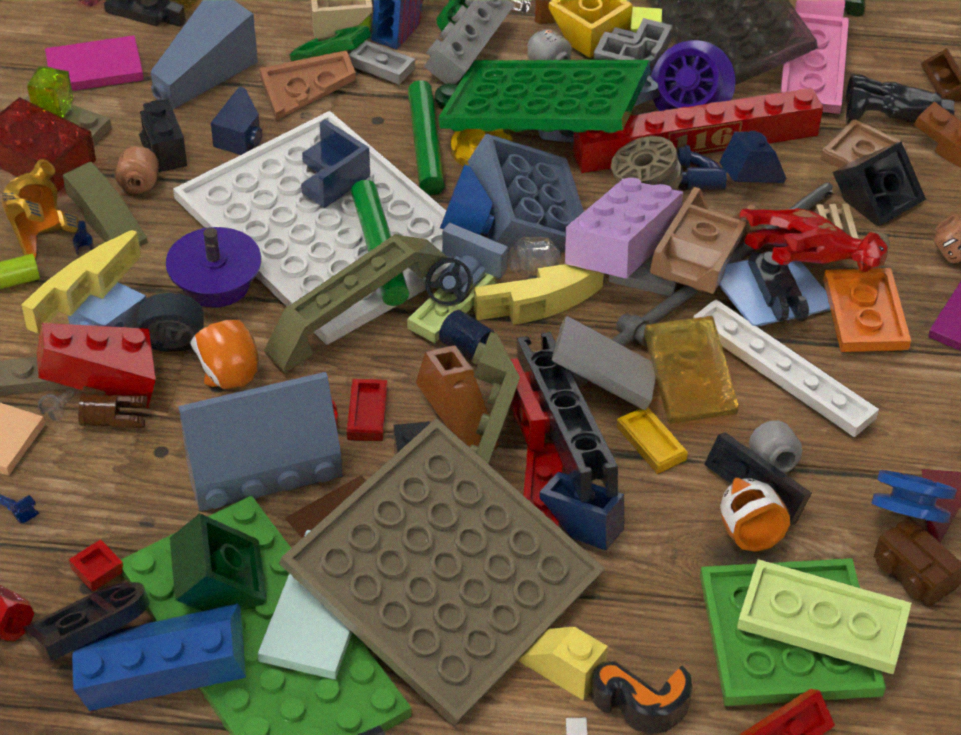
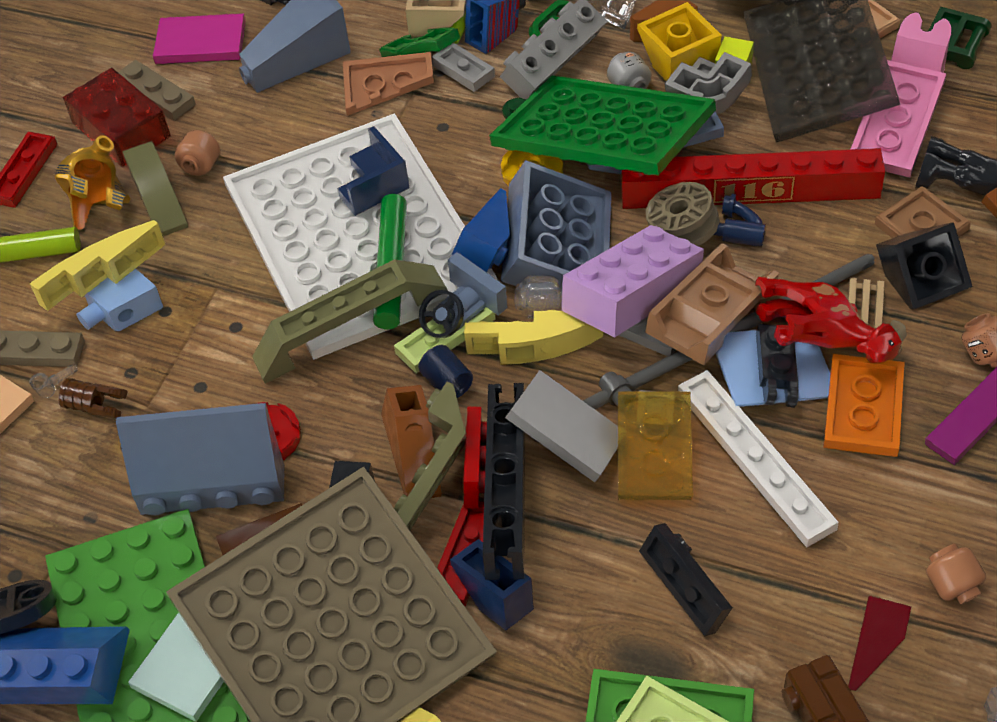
camera: 20 degrees right, 5 degrees up
clear neon green brick [27,66,74,120] -> none
red wedge [36,323,156,409] -> none
red plate [69,539,124,592] -> none
clear blue hand [73,220,94,255] -> none
black wheel [137,293,204,352] -> none
black window [139,98,187,172] -> none
dark purple piece [166,227,261,308] -> none
dark green slope [170,513,267,611] -> none
orange piece [190,320,259,389] -> none
dark blue slope [211,86,263,155] -> none
red tile [347,379,388,441] -> none
green piece [408,80,445,196] -> none
yellow tile [616,407,688,474] -> none
dark purple piece [651,40,736,111] -> none
dark blue slope [719,131,786,183] -> none
orange piece [720,477,790,552] -> none
light grey head [749,420,803,473] -> none
blue wheel [872,470,957,523] -> none

